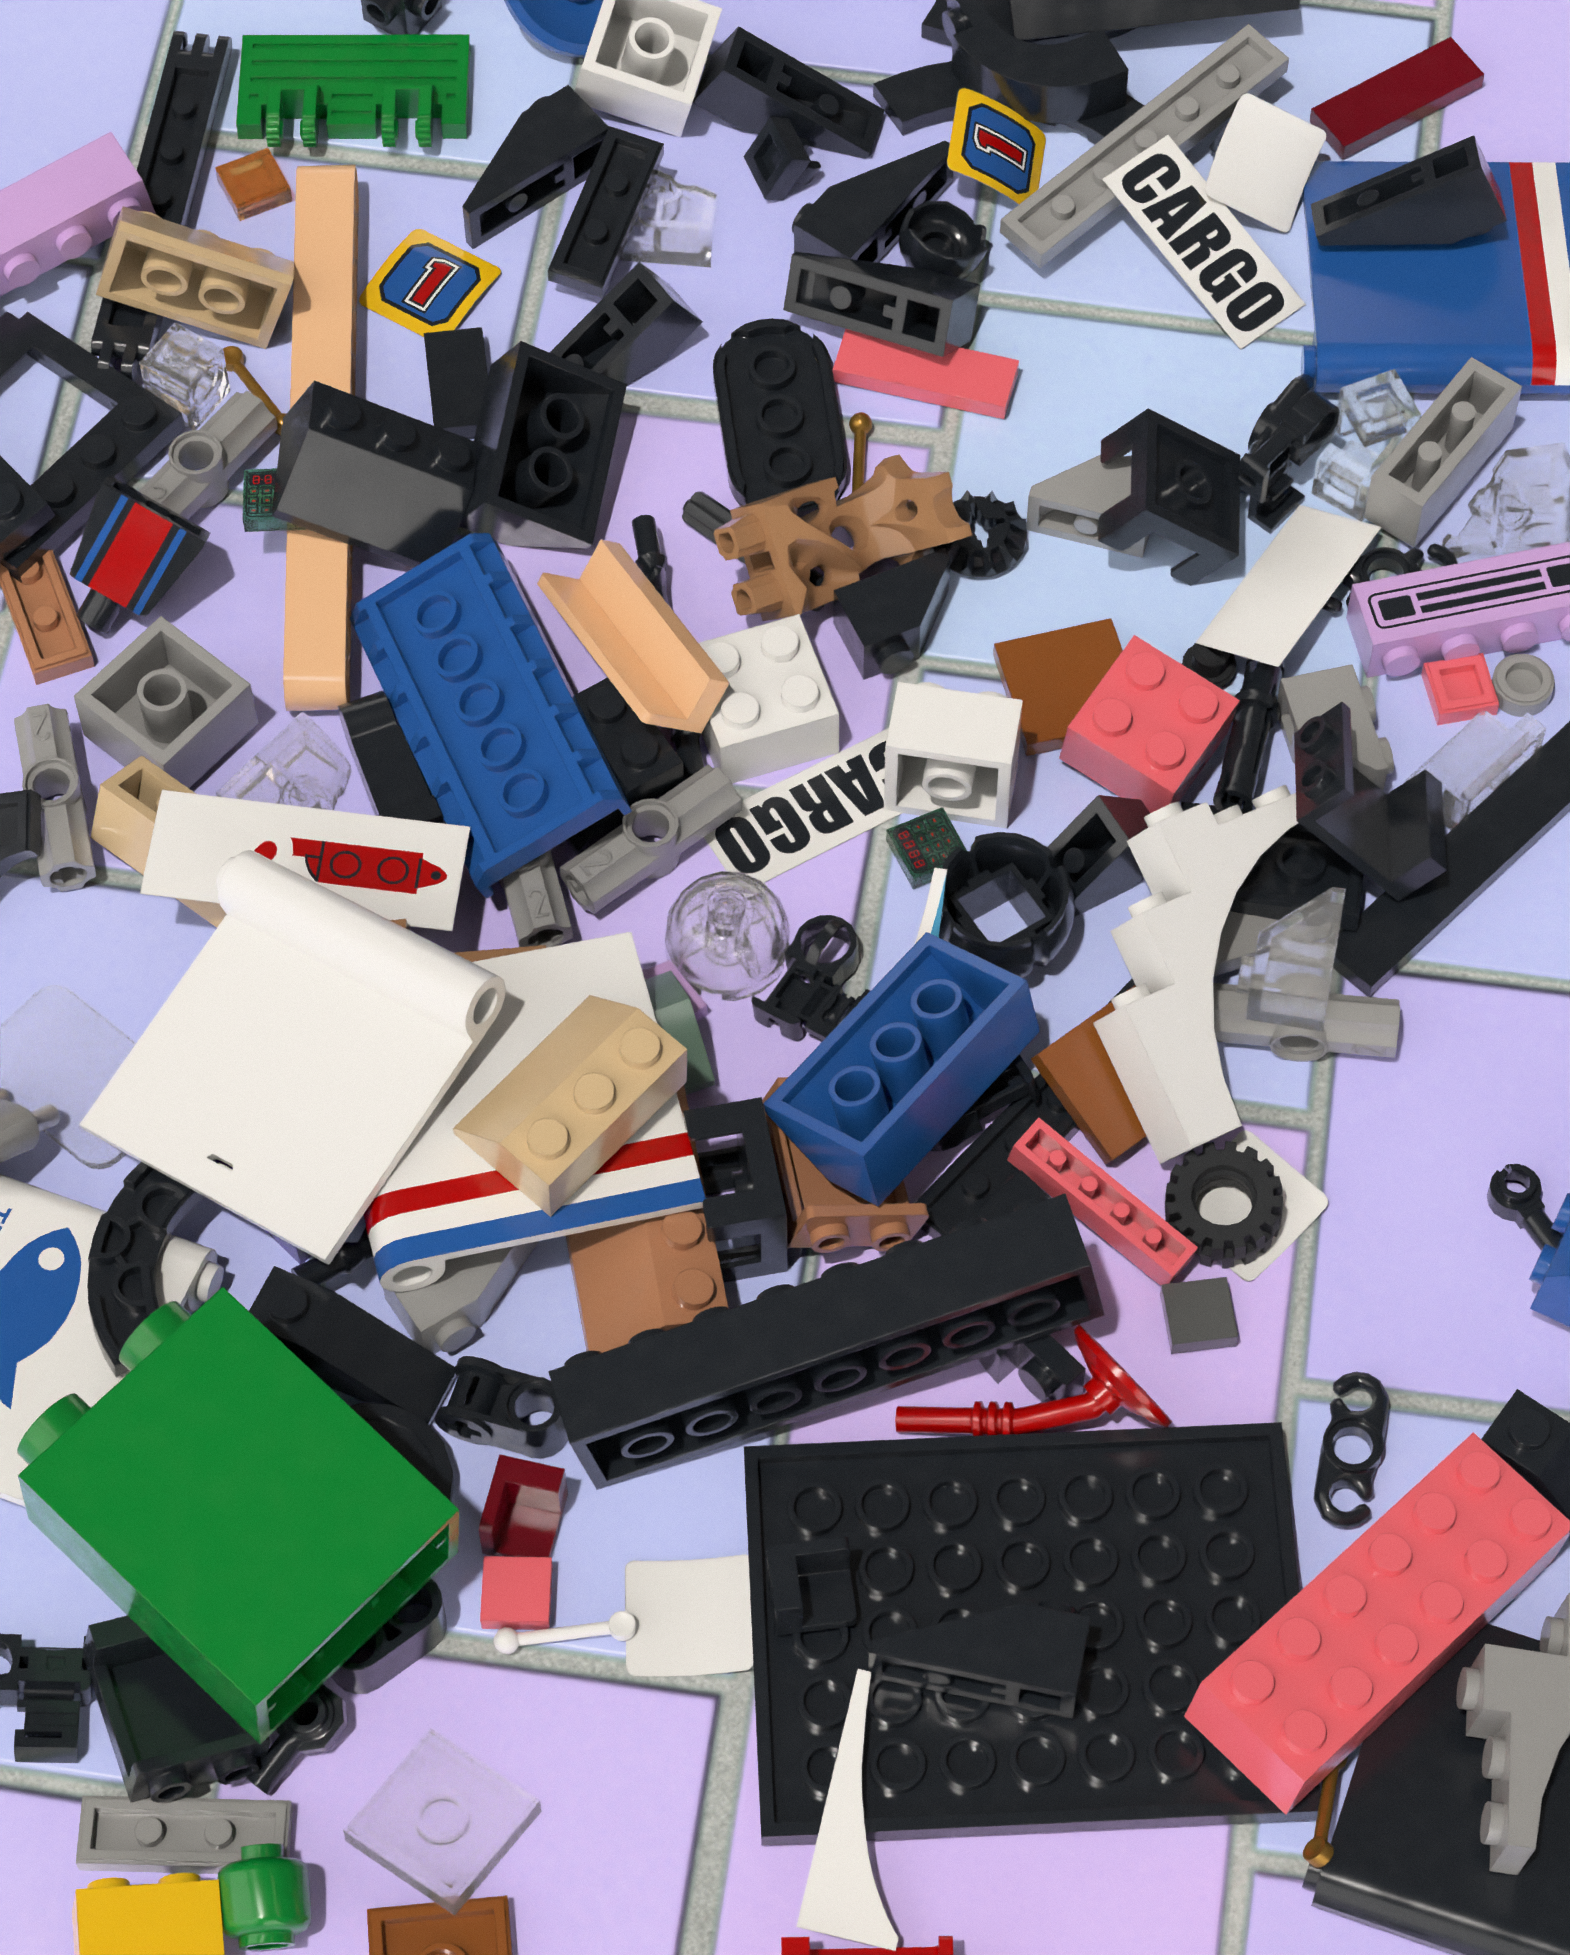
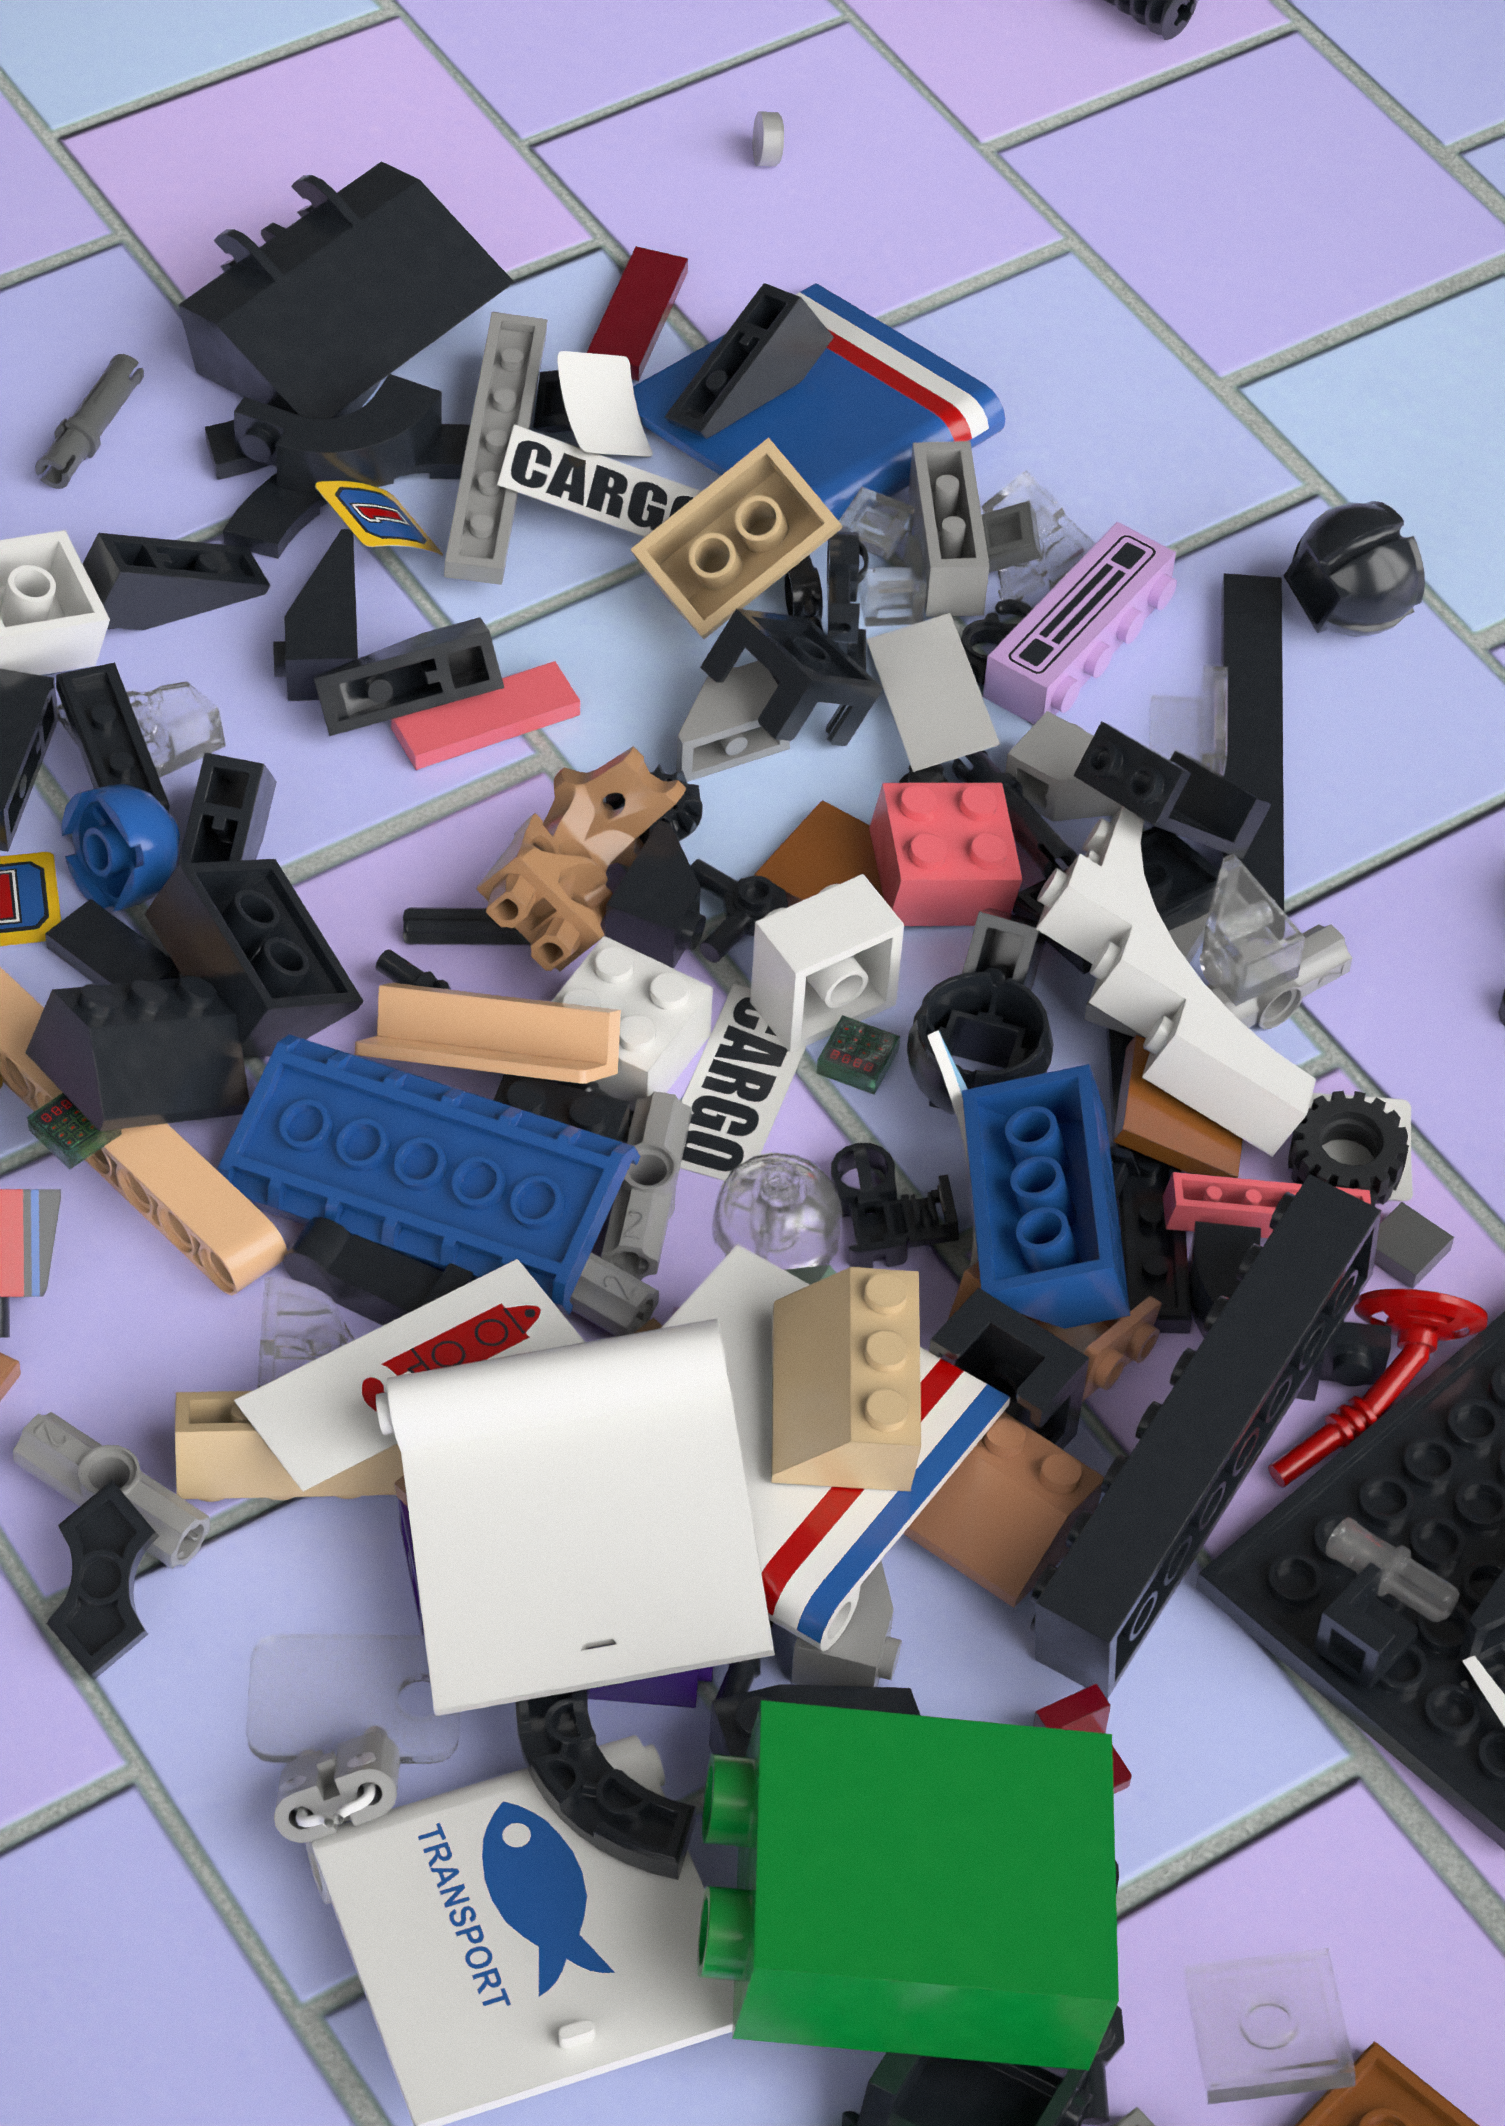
camera: 45 degrees left, 10 degrees down
light grey brick [74,616,258,788] -> none
black piece [435,1356,568,1459] -> none
coral tile [480,1556,553,1630] -> none
white hinge [493,1611,636,1654] -> none
white sticker [625,1554,753,1677] -> none
black tile [713,318,847,518] -> none
black tile [743,116,821,201] -> none
pearl gold hinge [849,412,873,493] -> none
black hair [899,201,988,279] -> none
coral tile [1421,653,1499,726] -> none
light grey tile [1492,654,1555,717] -> none
none -> blue cylinder [61,784,180,912]
none -> tan slope [630,438,843,639]
none -> black piece [691,859,788,963]
none -> dark grey tile [982,501,1042,573]
none -> clear axle [1326,1517,1460,1622]

